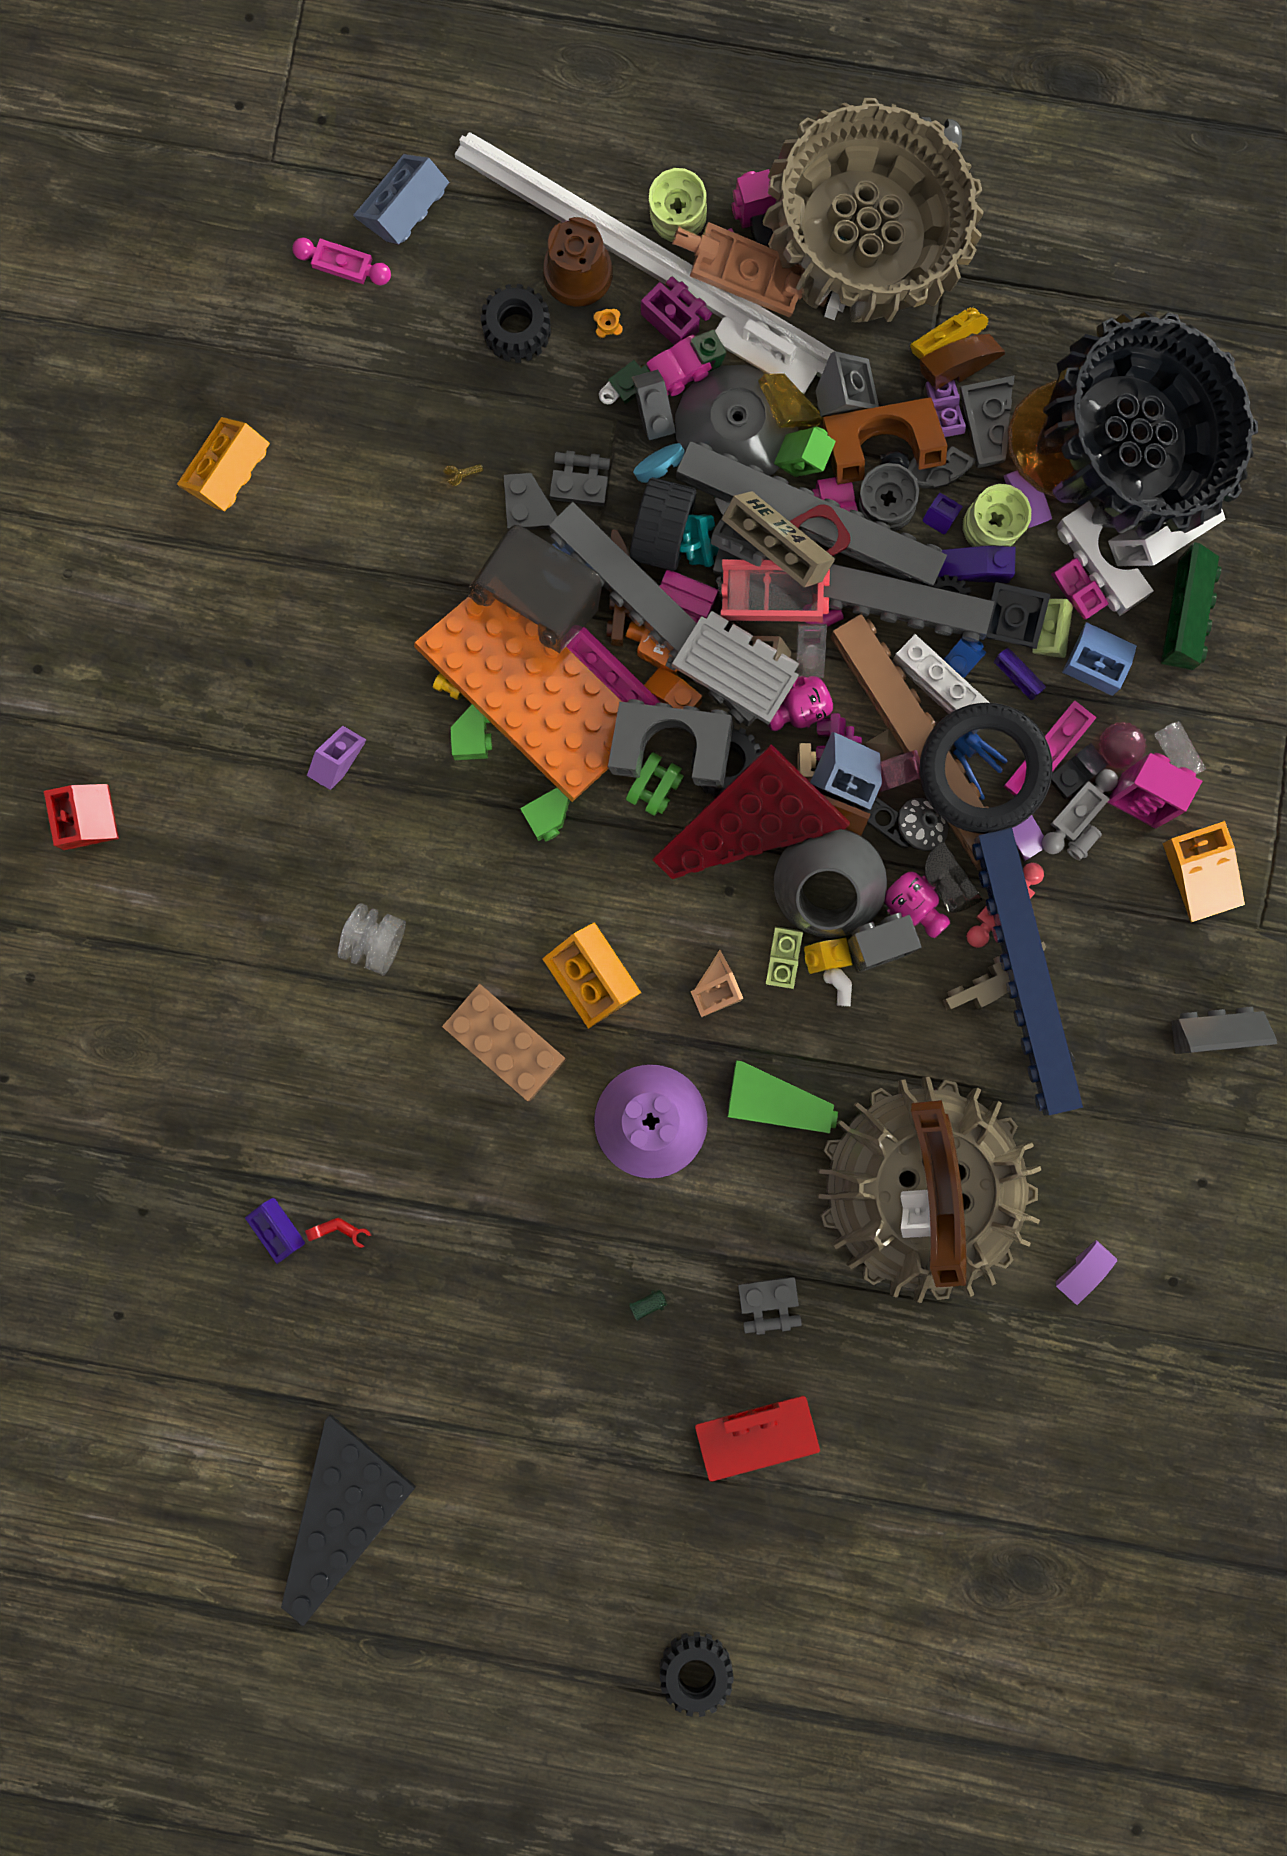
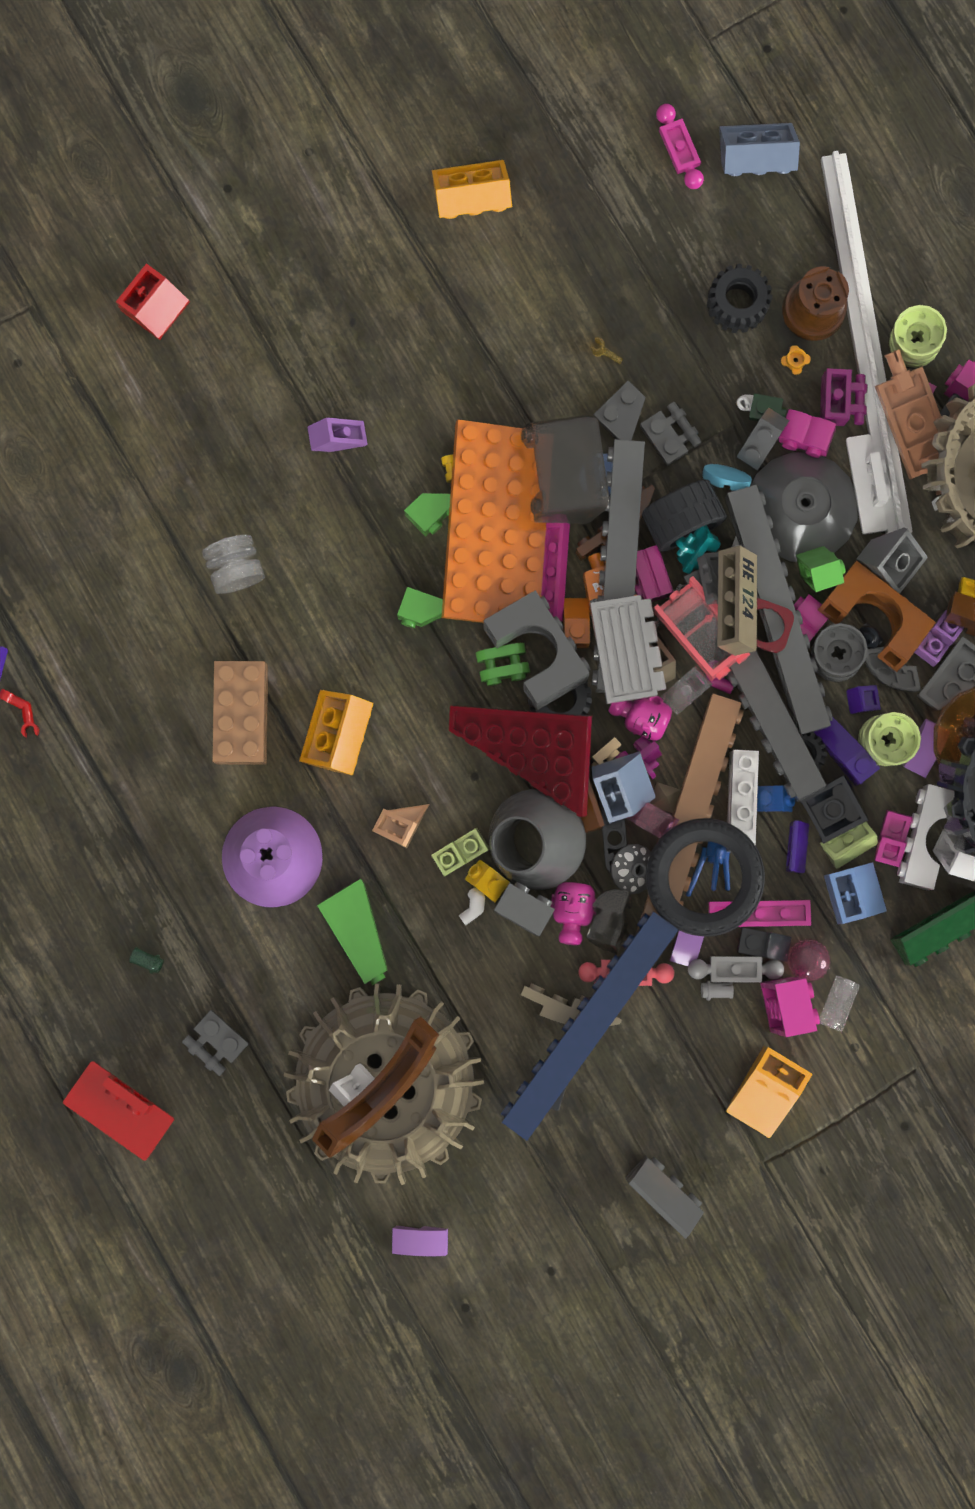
camera: 45 degrees right, 0 degrees up
dark green bracket [690,329,727,371] -> none
clear yellow wing [758,373,823,428] -> none

